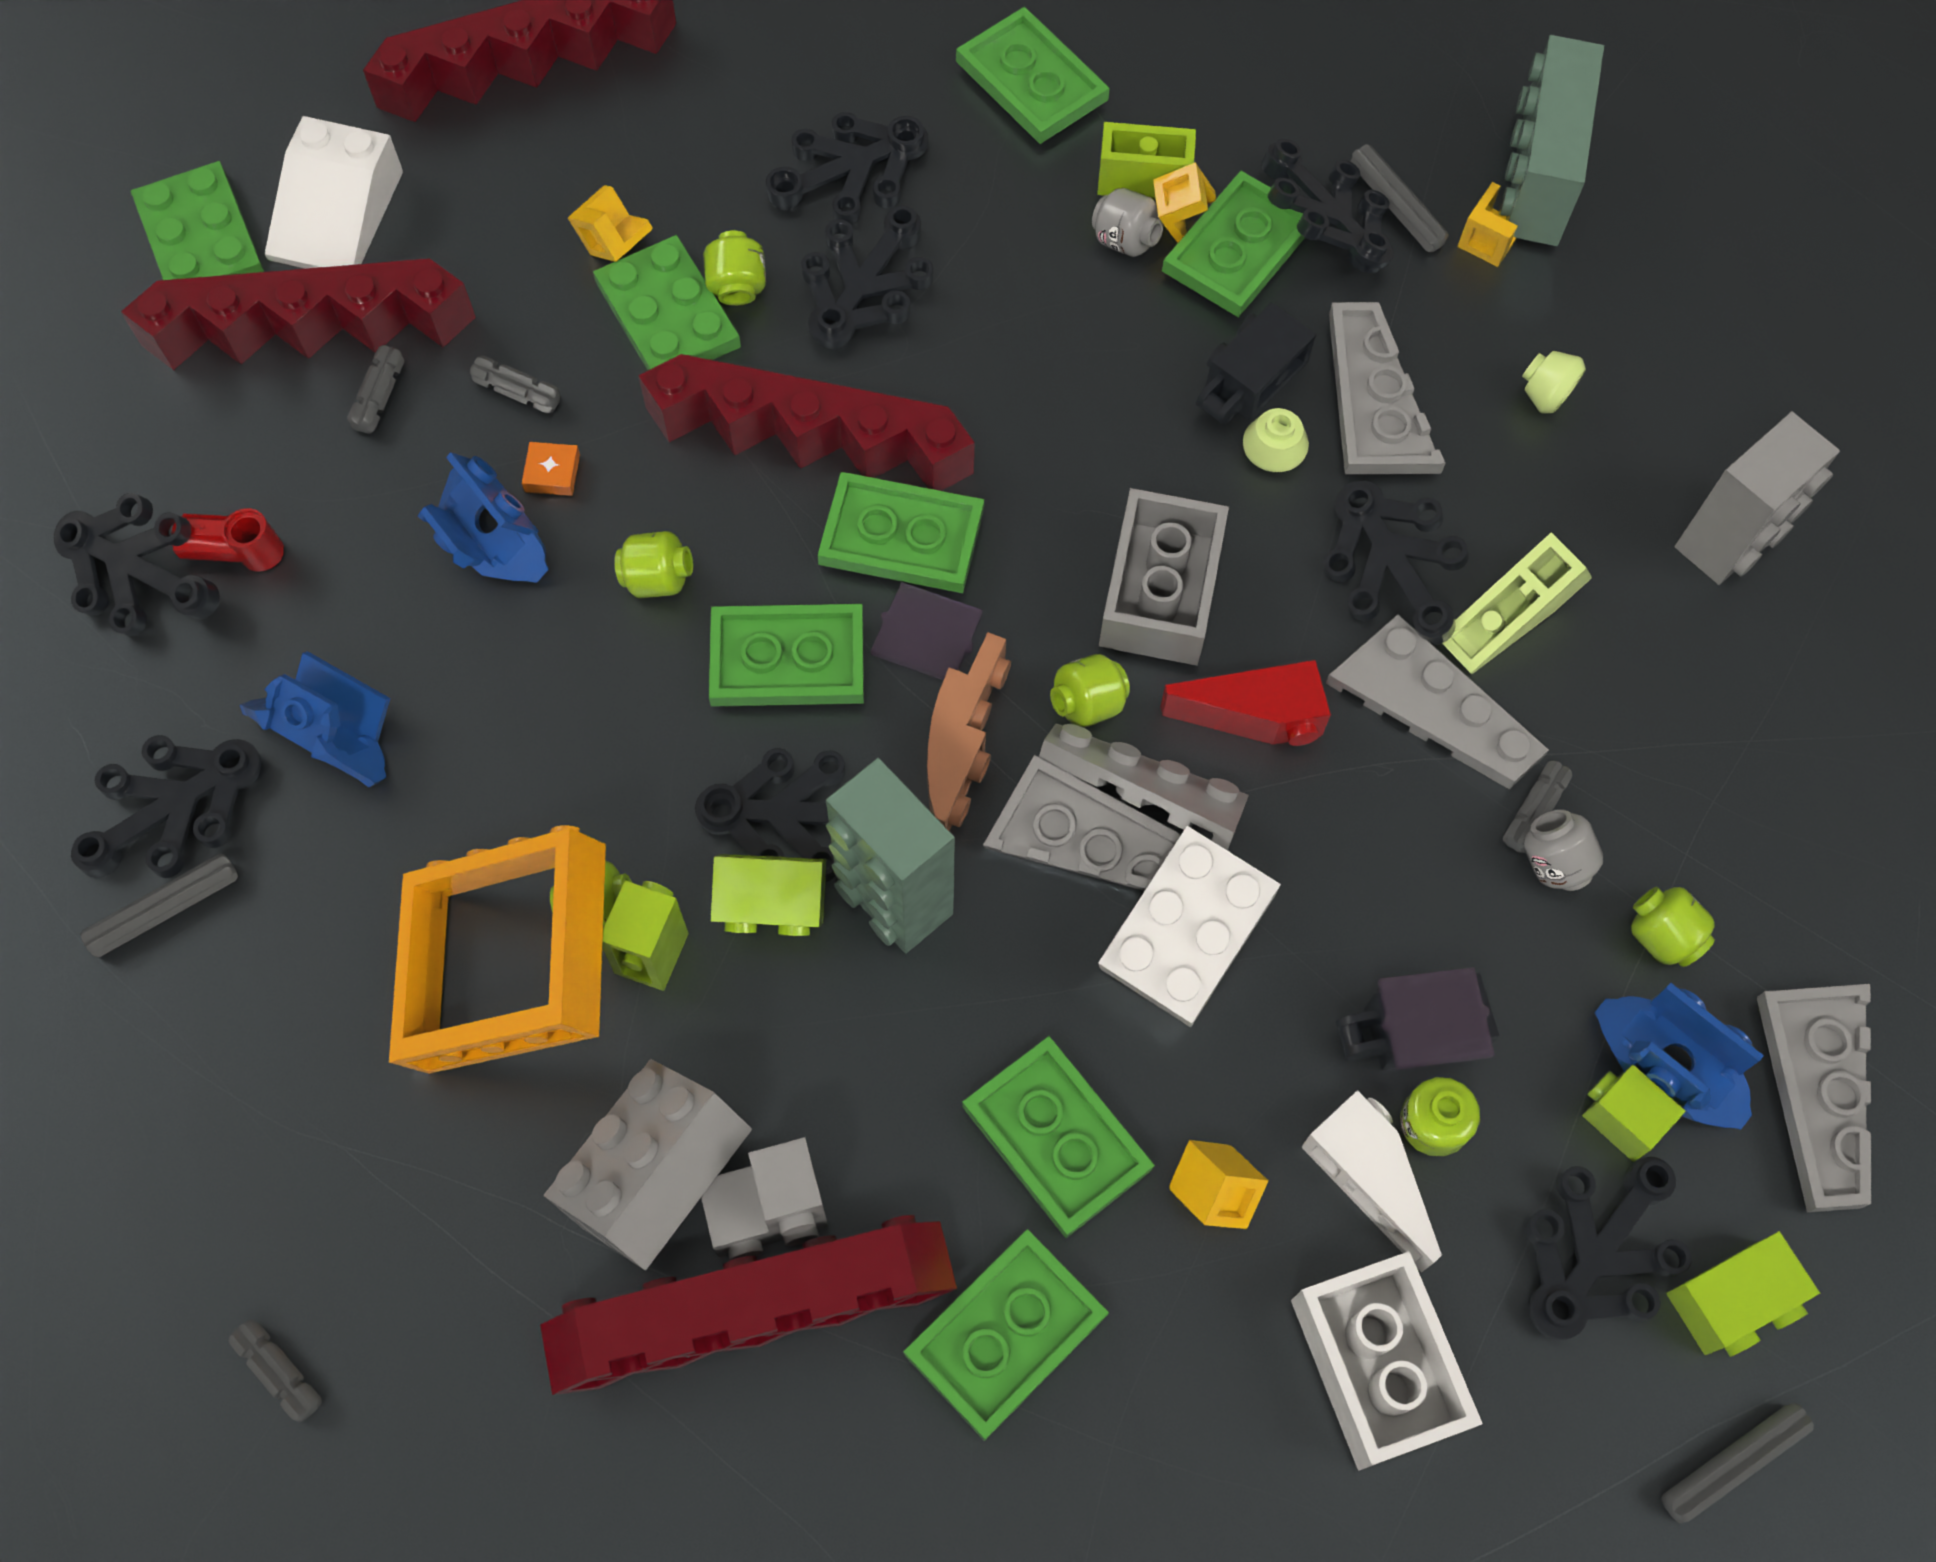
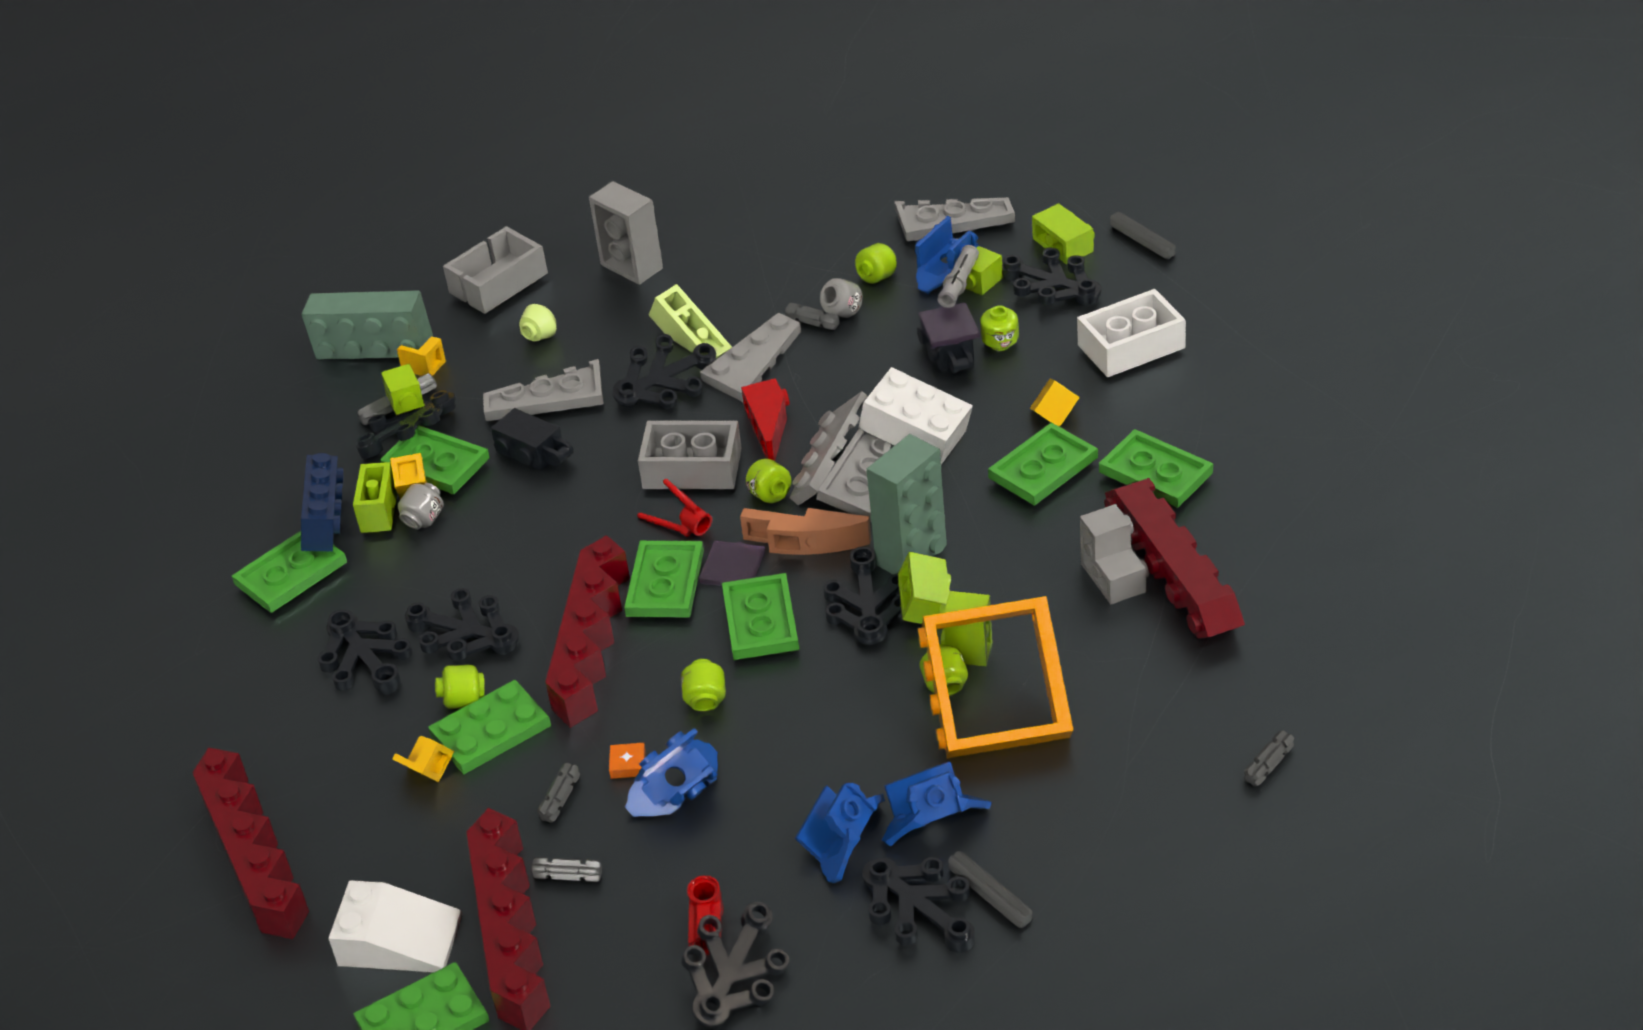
camera: 90 degrees left, 25 degrees down
light grey brick [543,1059,752,1271] -> none
yellowish green cone [1243,408,1309,472] -> none
white slope [1302,1090,1442,1273] -> none
none -> dark blue brick [301,453,344,552]
none -> lime brick [381,364,424,415]
none -> light grey piece [443,226,548,314]
none -> red plant [637,479,712,537]
none -> blue piece [882,761,992,847]
none -> light grey pin [938,245,979,308]

